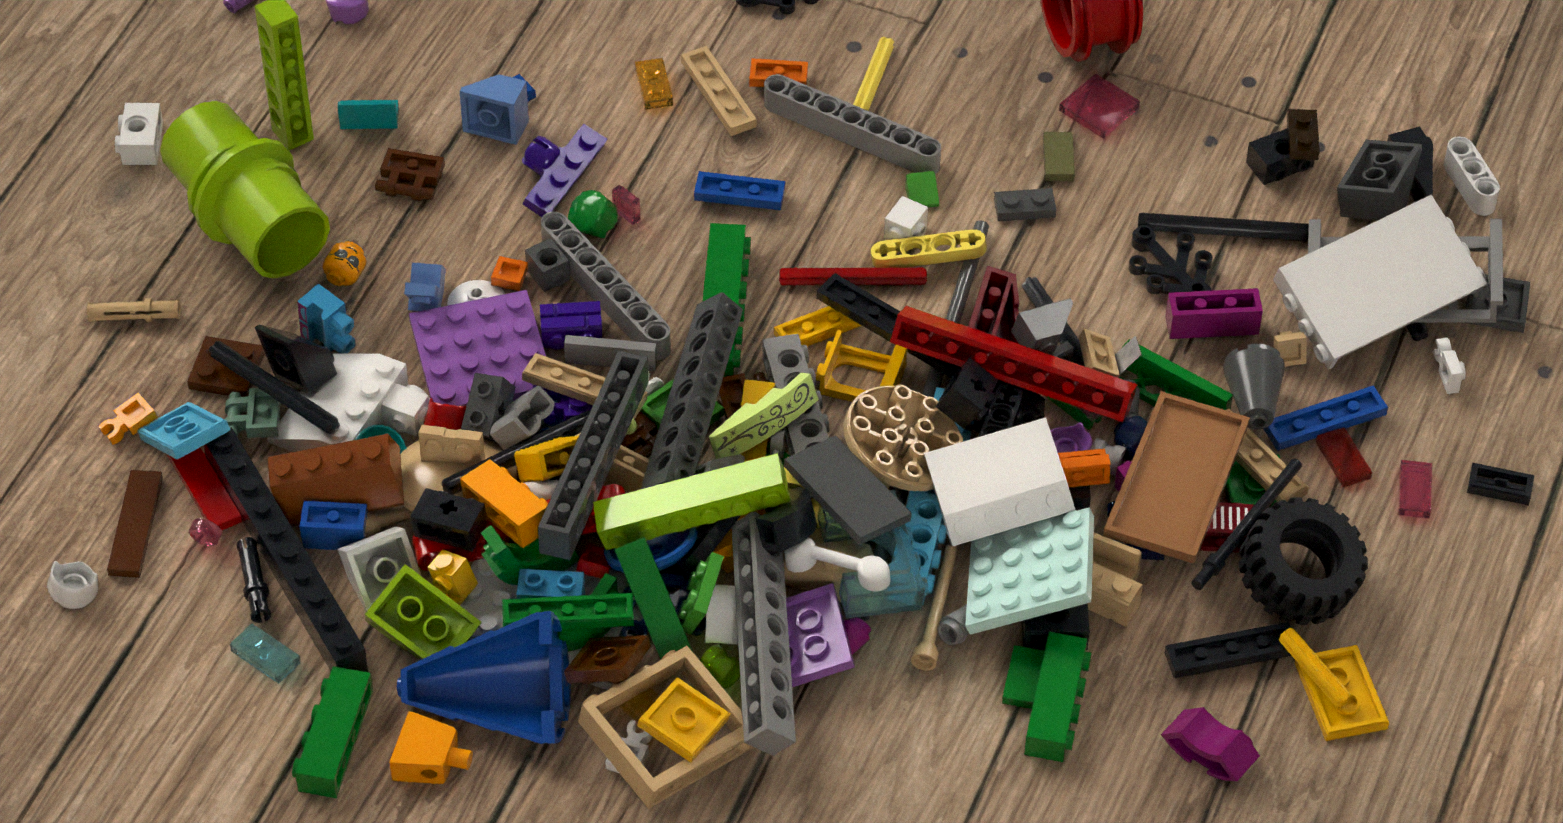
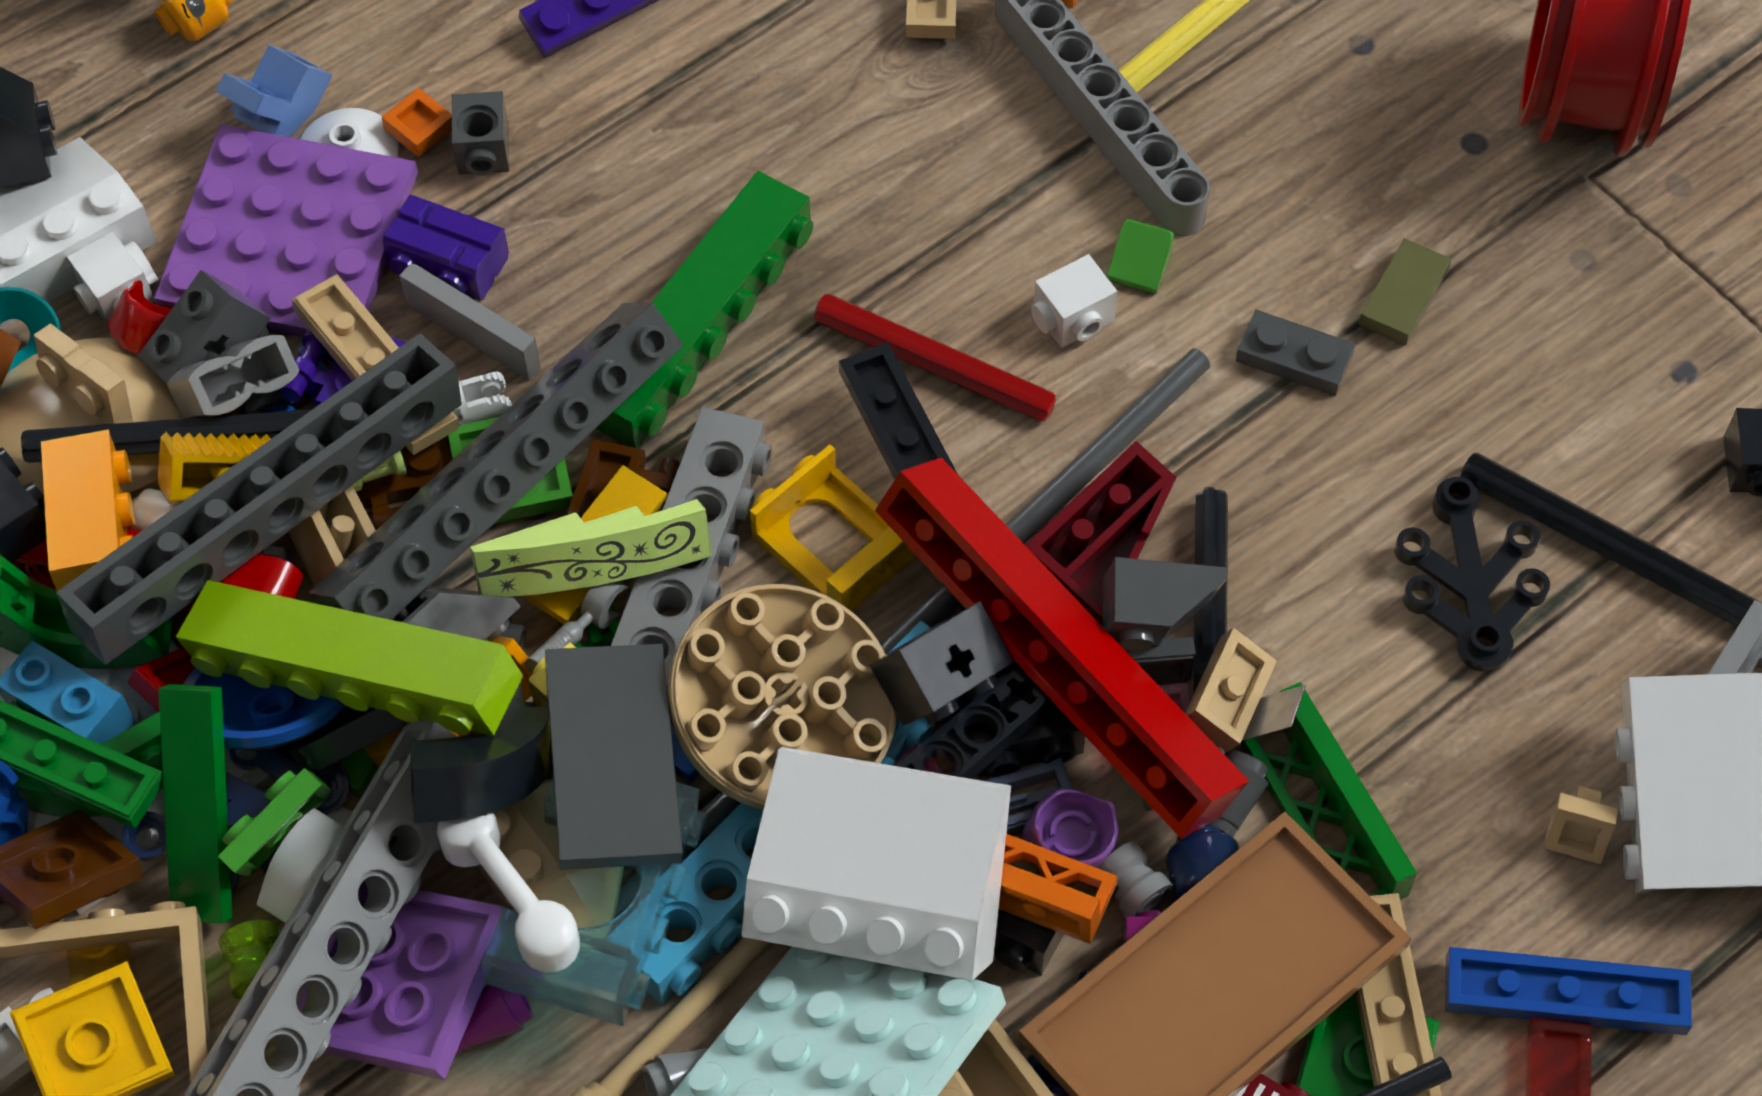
camera: 30 degrees right, 10 degrees up
dark azure hips [297,284,356,353] -> none
light grey beam [541,212,671,360] -> none
green hair [568,190,618,238] -> none
clear pink tile [612,185,640,225] -> none
blue plate [694,171,785,210] -> none
yellow tile [774,306,862,347] -> none
light yellow beam [871,230,987,268] -> none
clear pink tile [1059,74,1140,139] -> none
magenta brick [1165,288,1263,339] -> none
dark grey cone [1223,344,1285,429] -> none

